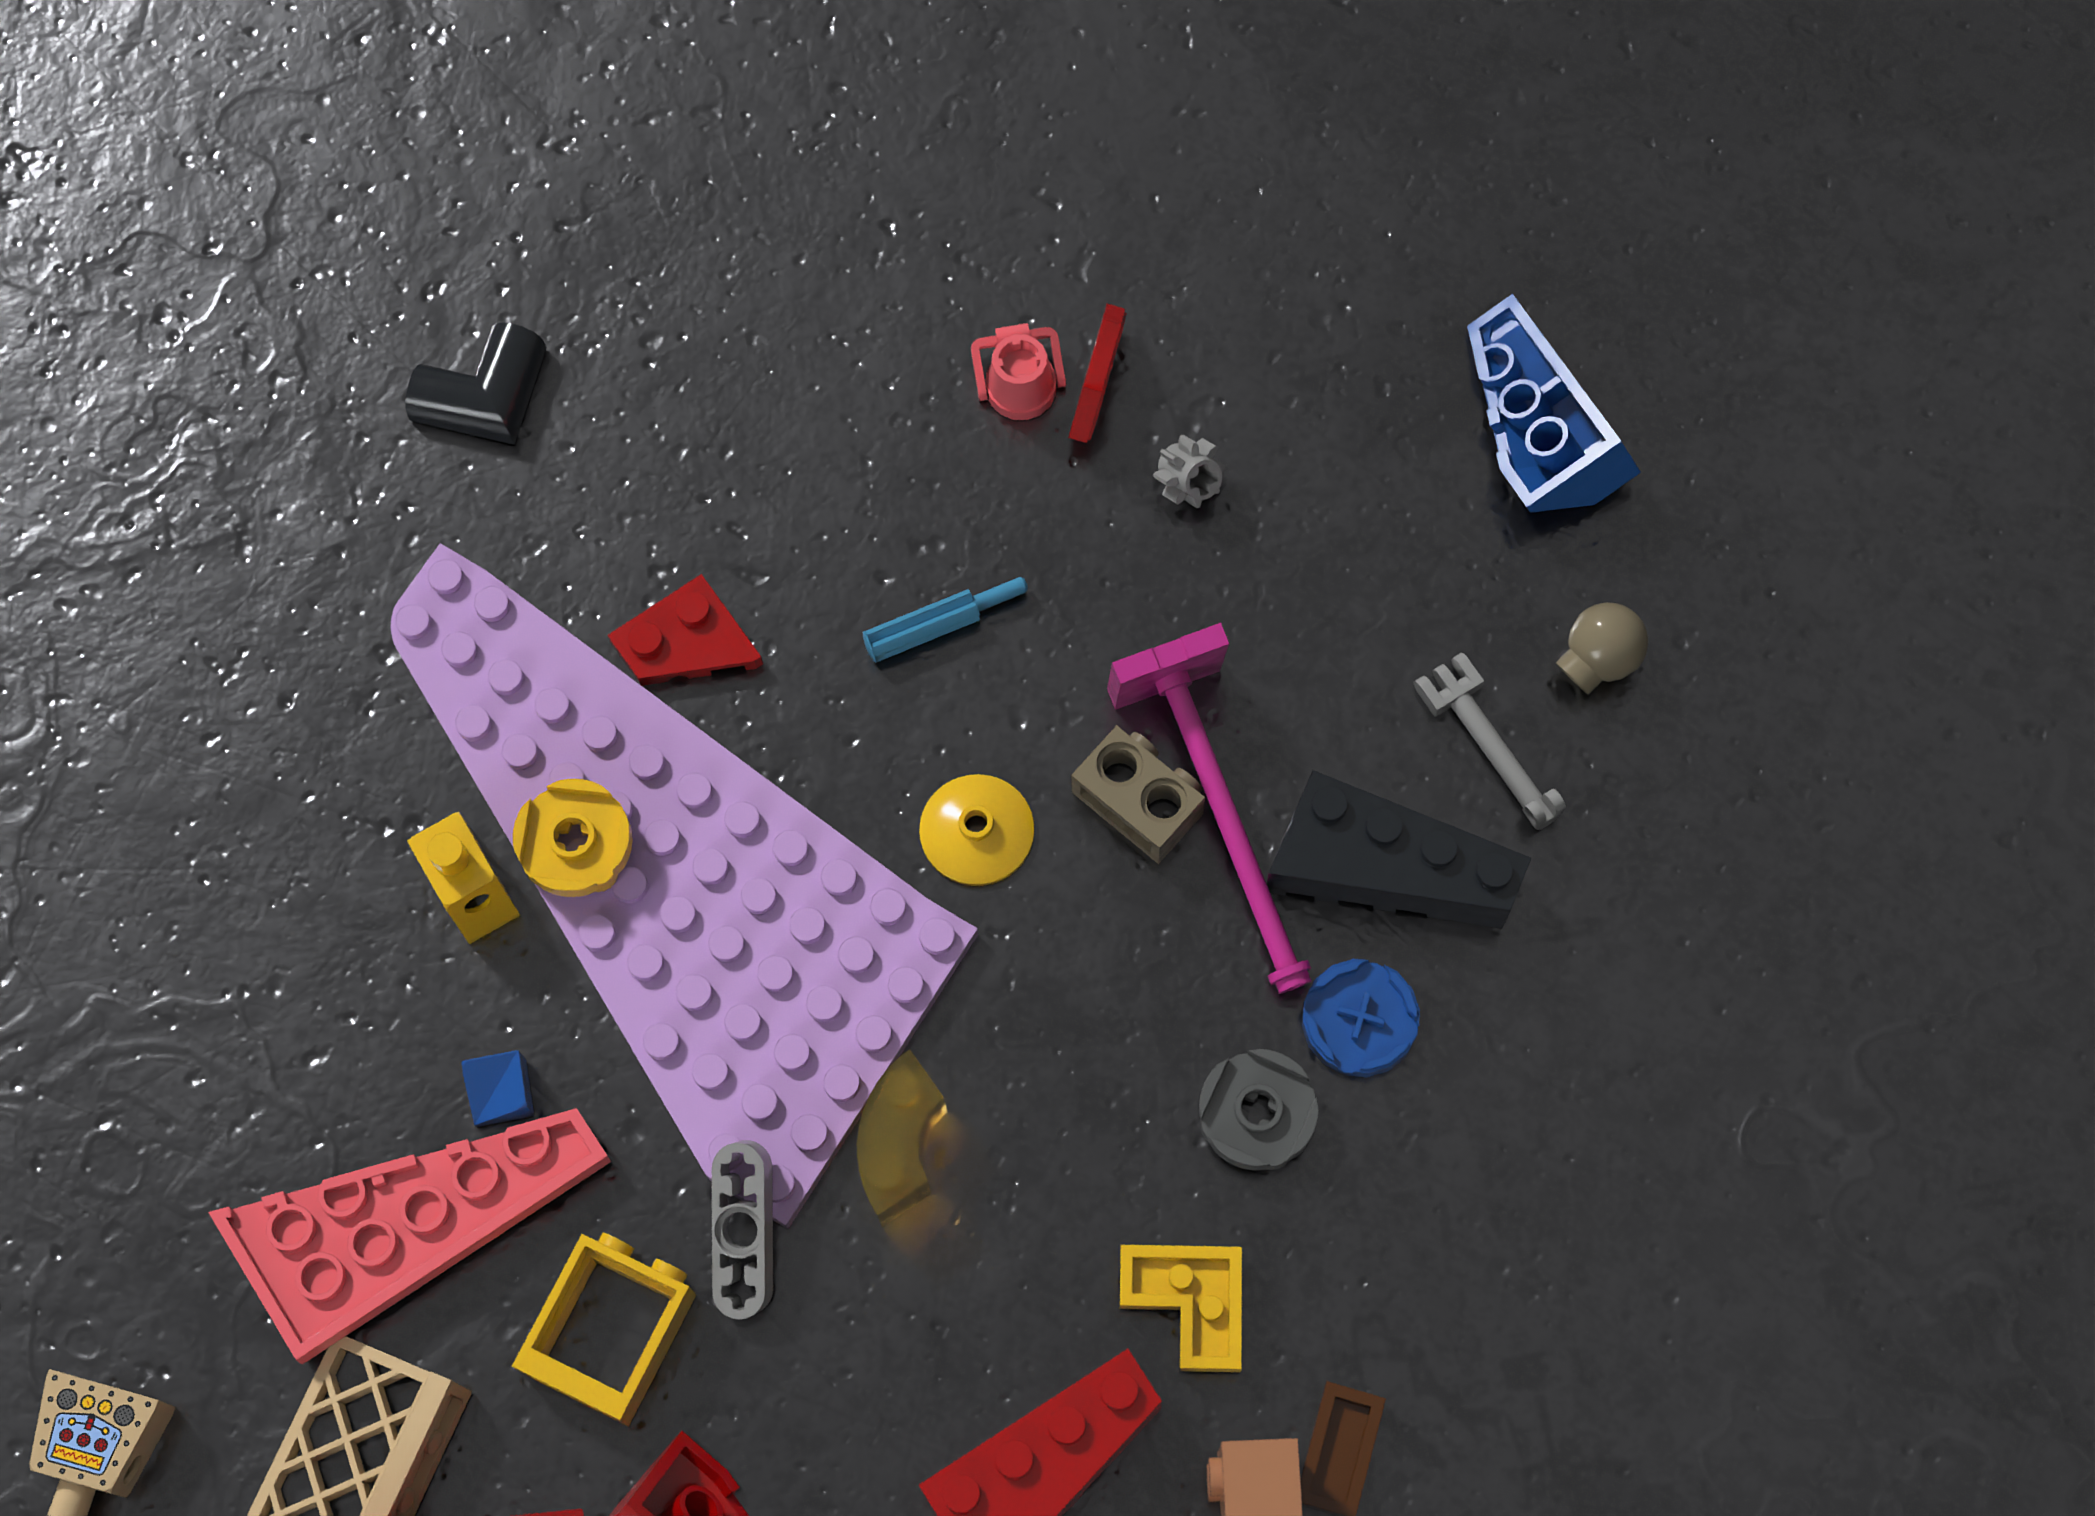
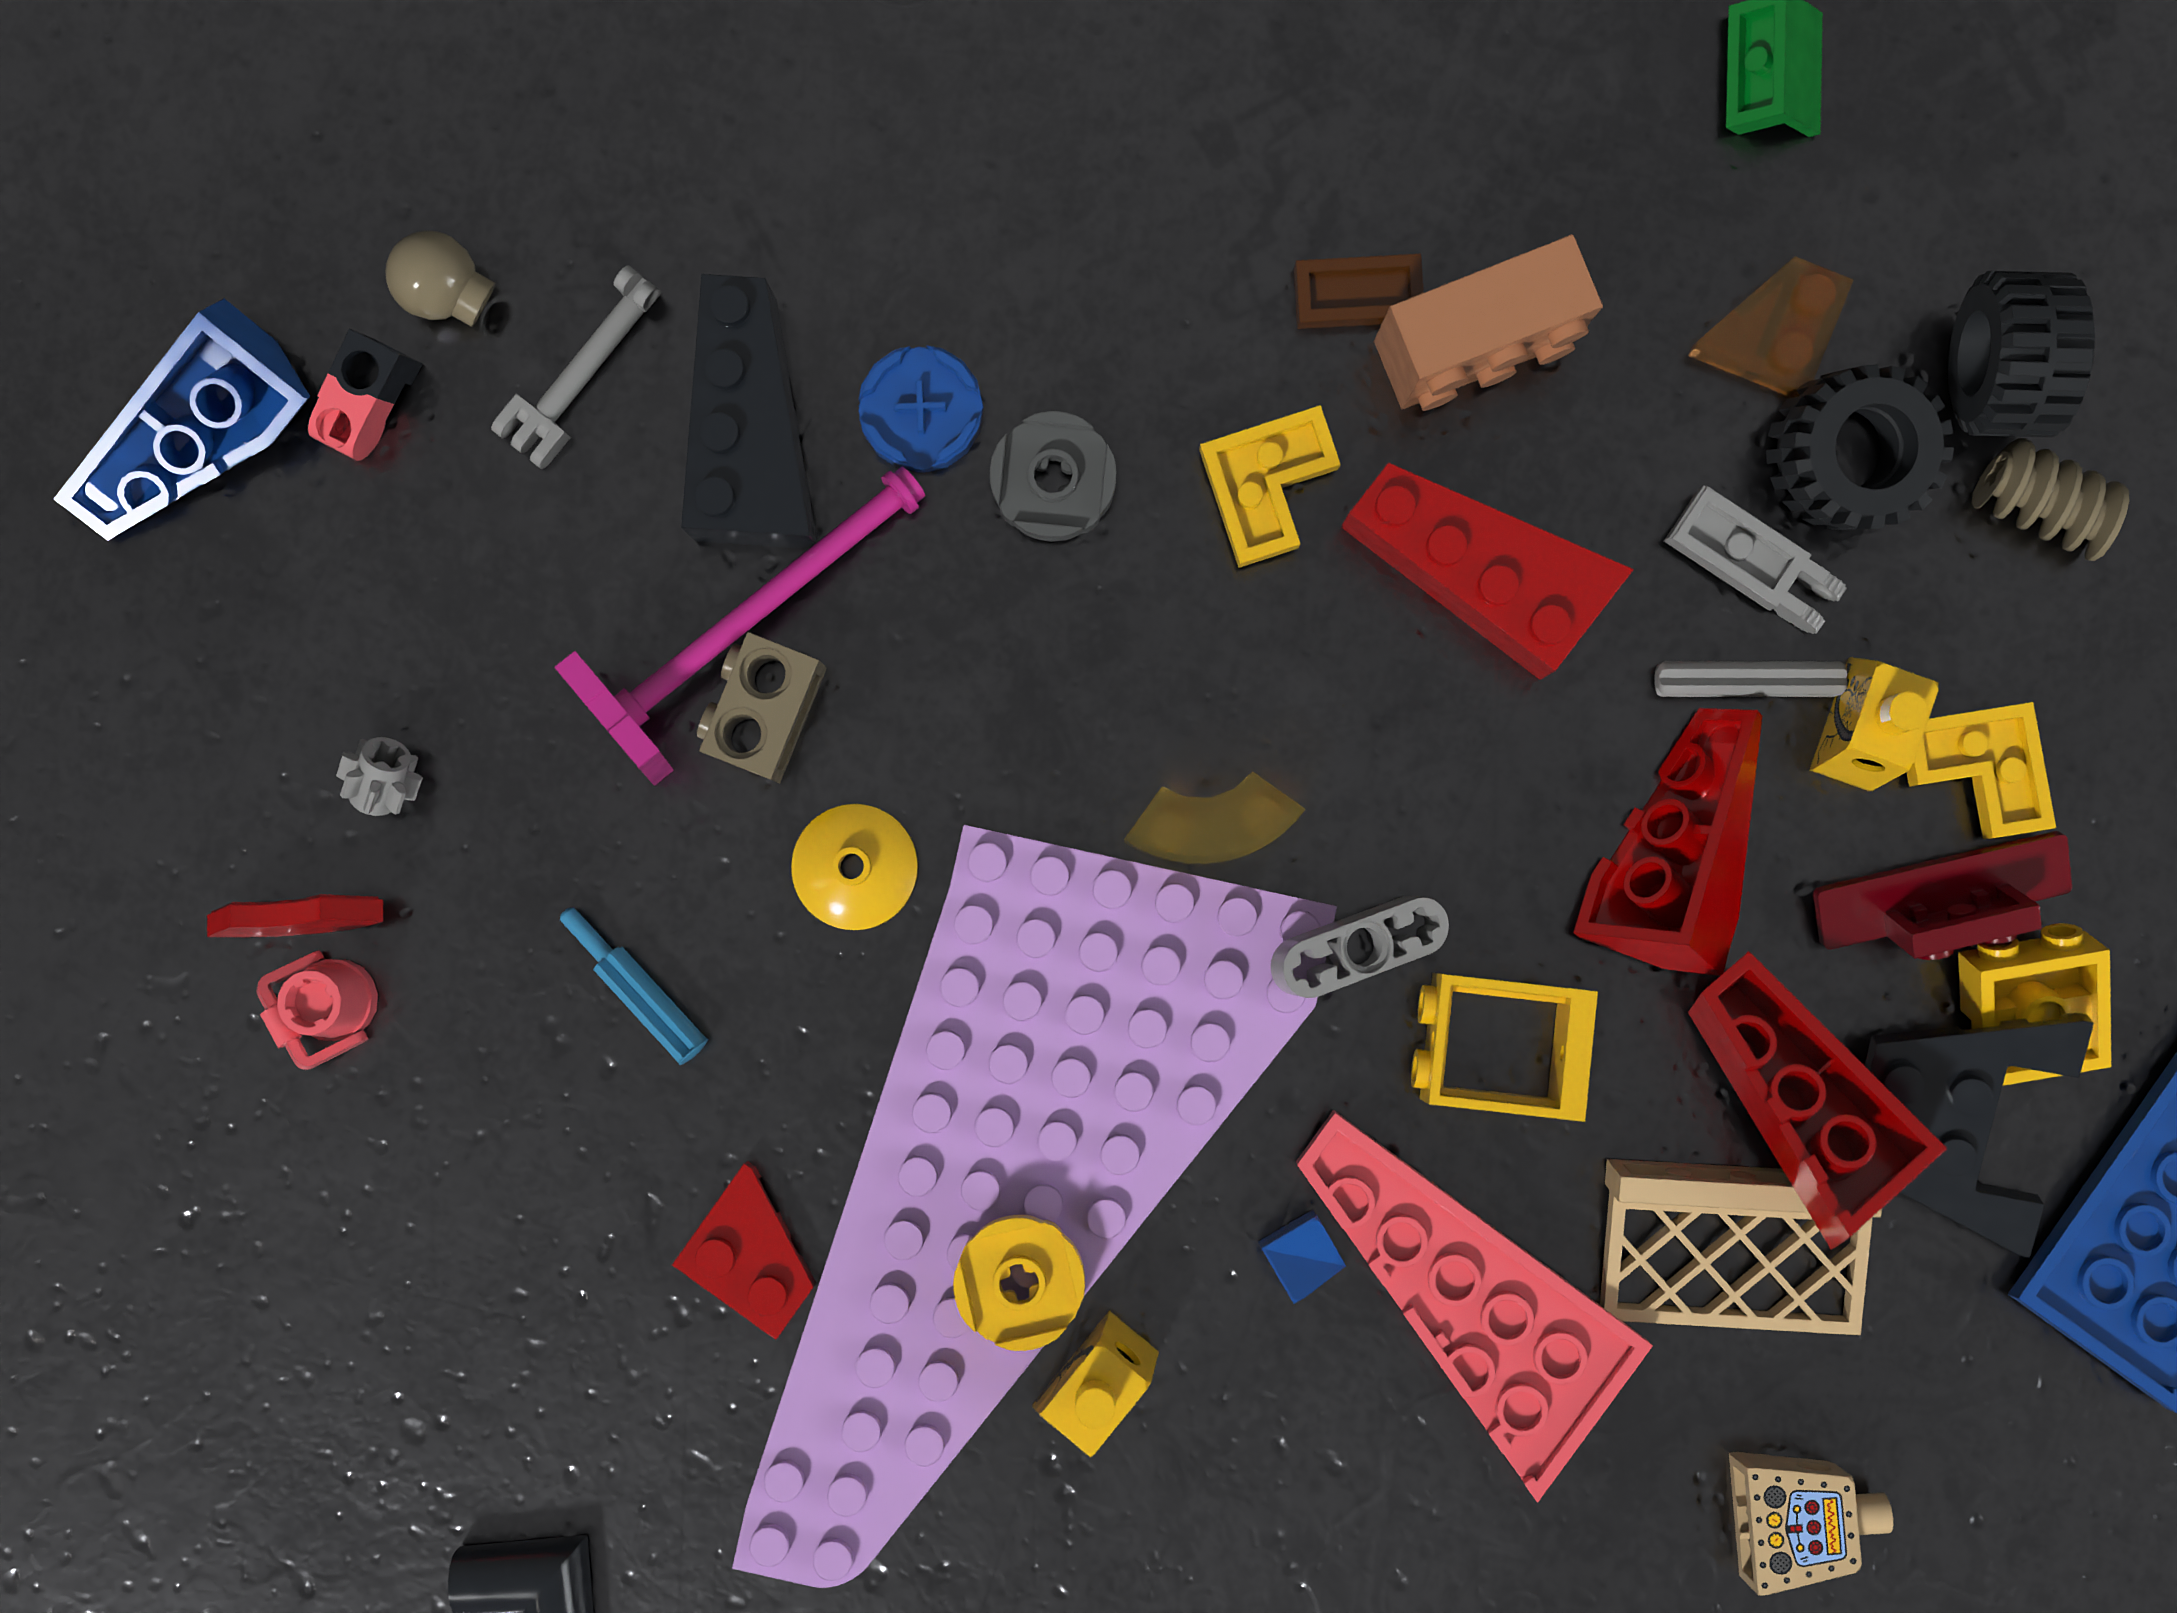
camera: 105 degrees left, 15 degrees up
none -> leg [308,328,423,461]

